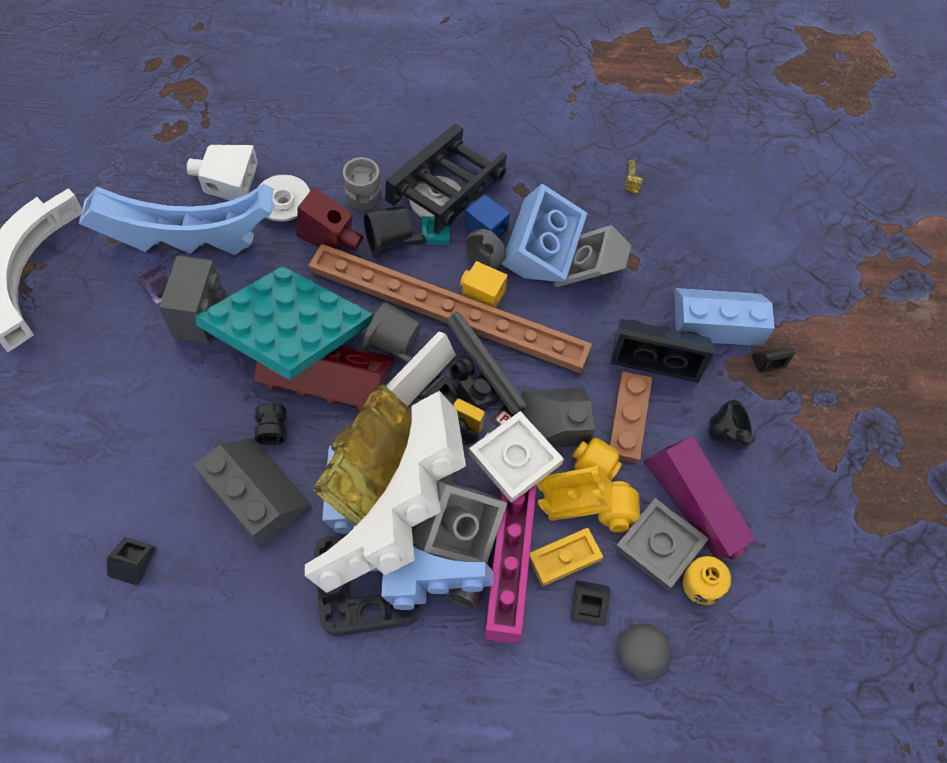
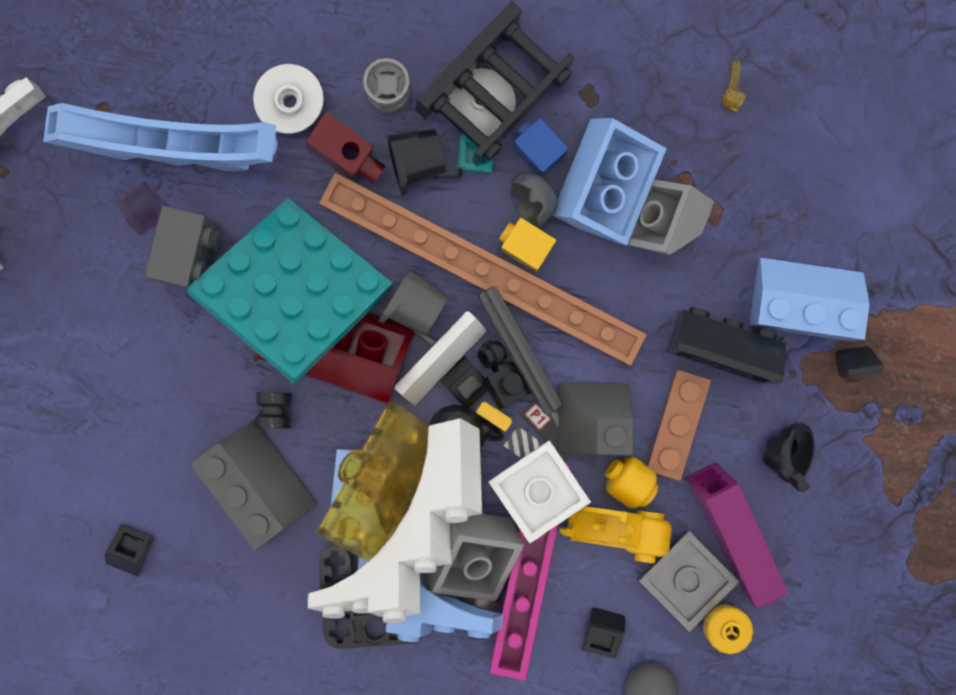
camera: 10 degrees right, 25 degrees up
white torso [187,145,258,201] -> none
yellow plate [529,528,603,587] -> none

